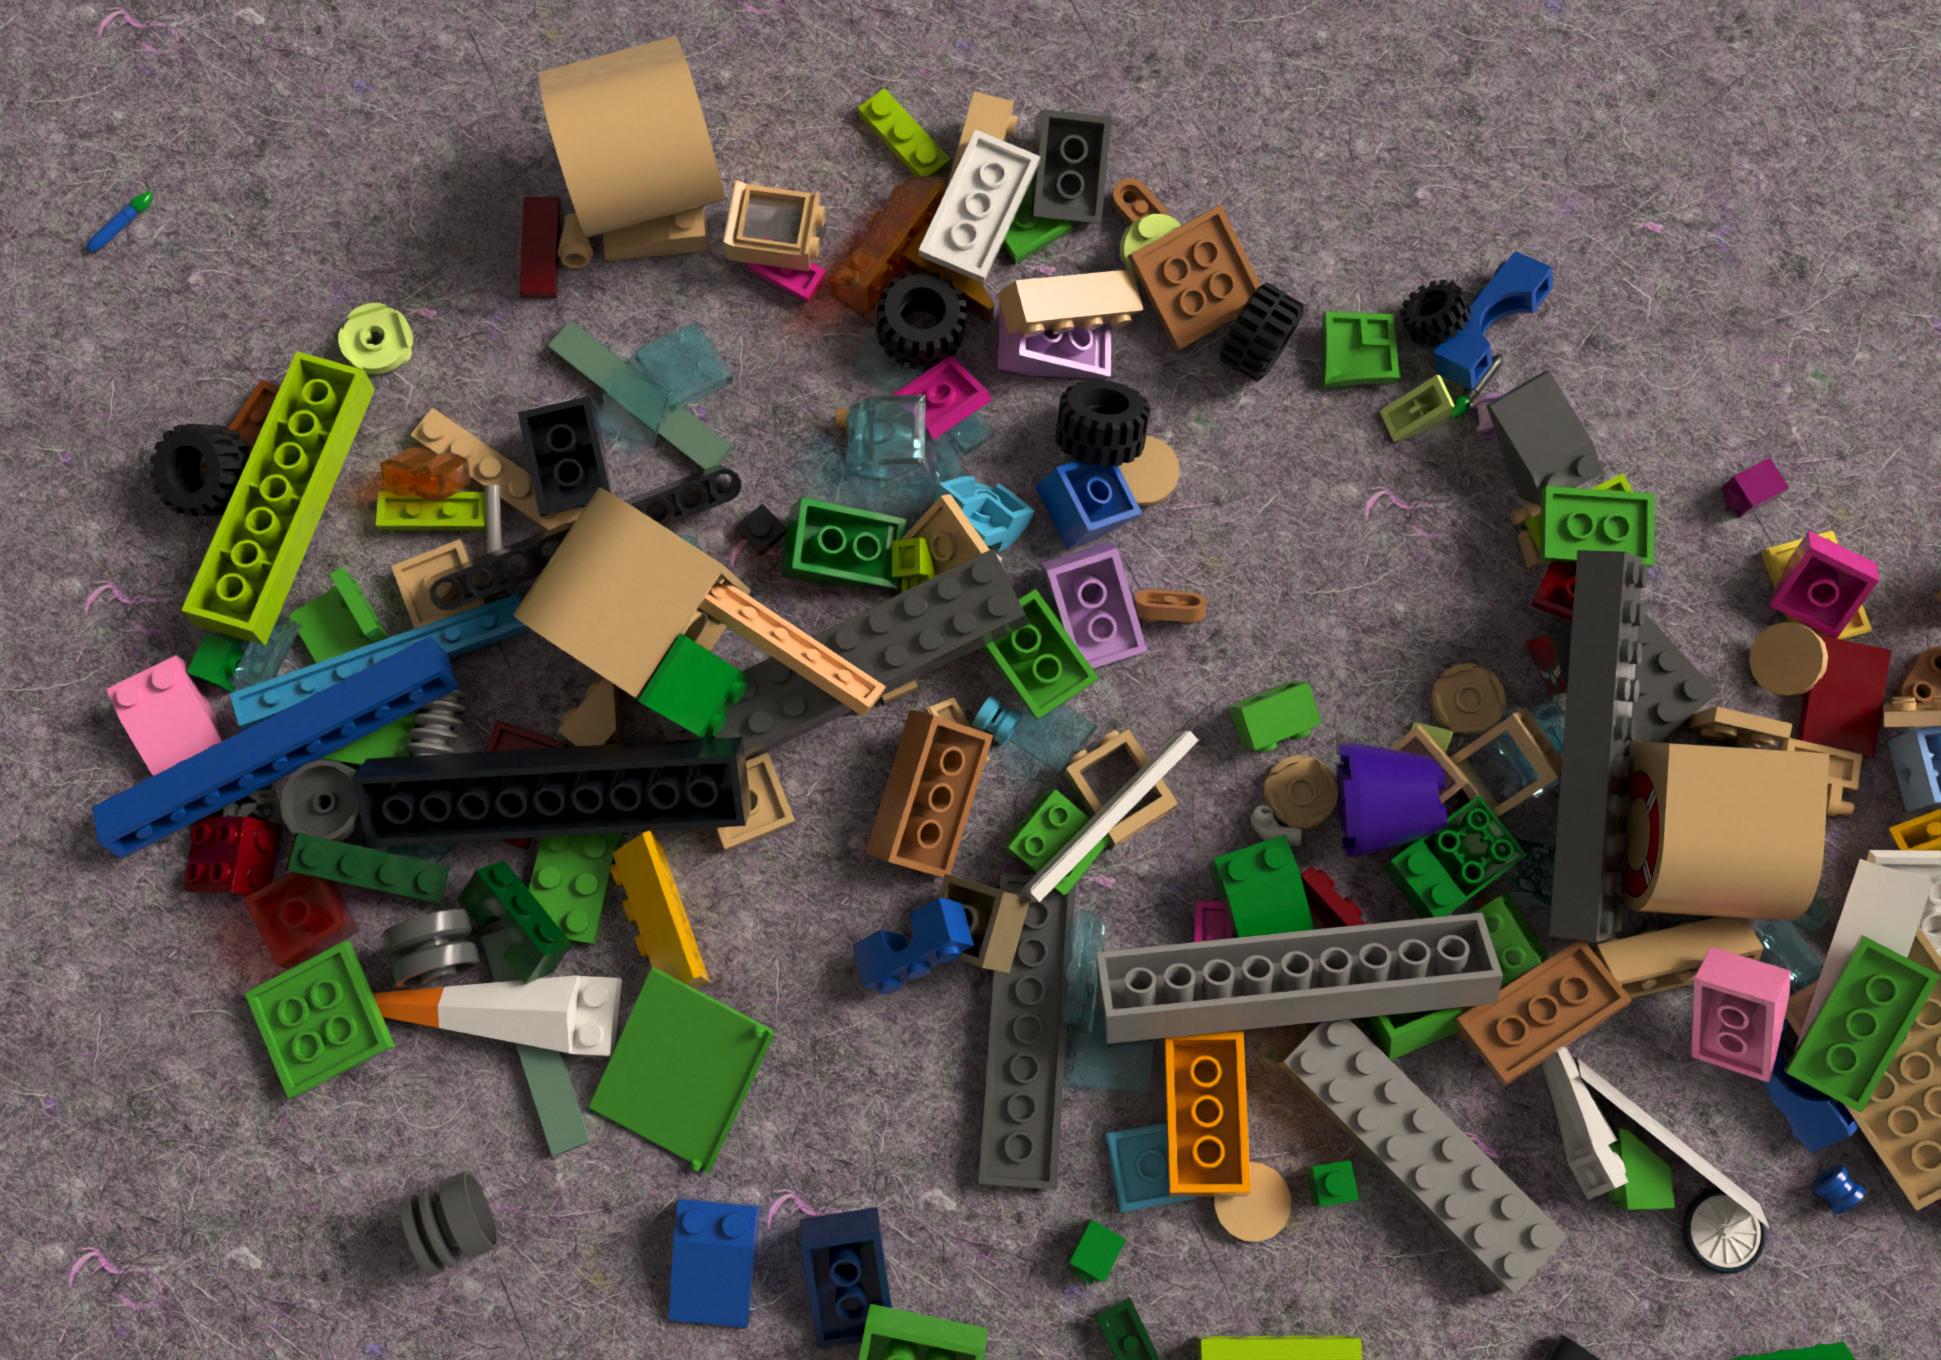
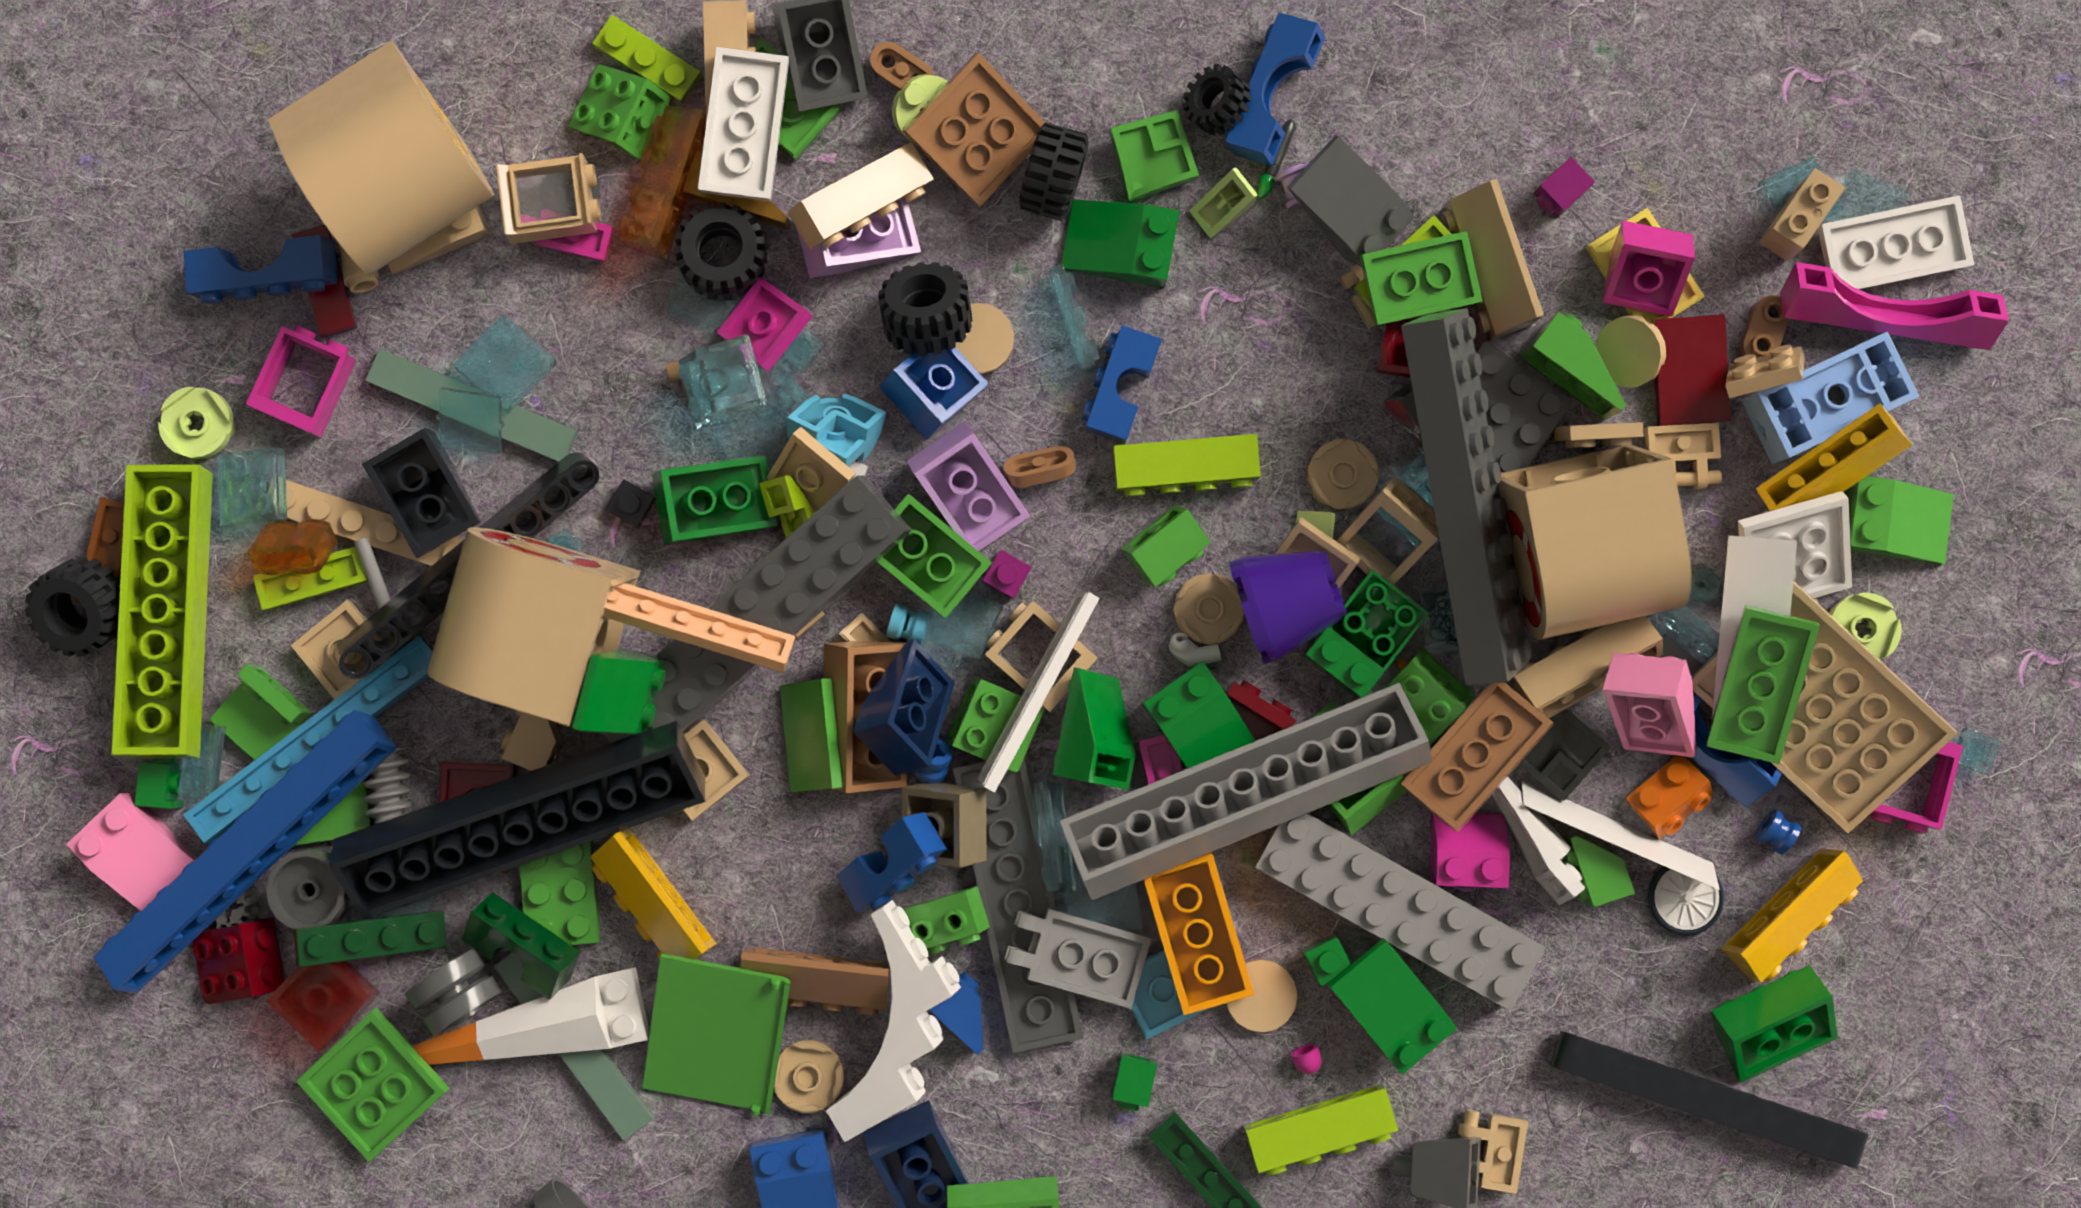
camera: 20 degrees left, 10 degrees up
none -> blue arch [183,235,338,304]
none -> clear light blue plate [217,447,287,526]
none -> dark pink window [245,325,357,437]
none -> bright green bracket [568,64,672,161]
none -> medium nougat slope [741,947,891,1015]
none -> tan tile [774,1040,844,1113]
none -> bright green tile [780,678,843,793]
none -> white arch [826,900,961,1142]
none -> dark blue slope [853,639,954,776]
none -> bright green brick [903,886,990,955]
none -> blue wheel [913,739,953,784]
none -> blue slope [929,971,983,1055]
none -> magenta brick [981,549,1032,600]
none -> light grey tile [1004,908,1151,1009]
none -> clear light blue plate [1049,264,1100,375]
none -> green slope [1053,667,1136,790]
none -> green slope [1060,199,1180,288]
none -> blue arch [1081,325,1162,444]
none -> lime brick [1112,434,1261,497]
none -> dark pink hinge [1290,1043,1322,1074]
none -> green slope [1328,938,1458,1075]
none -> dark pink slope [1429,812,1510,888]
none -> tan slope [1442,178,1544,341]
none -> bright green slope [1519,312,1626,420]
none -> pearl dark grey plate [1519,709,1611,801]
none -> orange bracket [1626,755,1713,840]
none -> yellow slope [1720,848,1863,983]

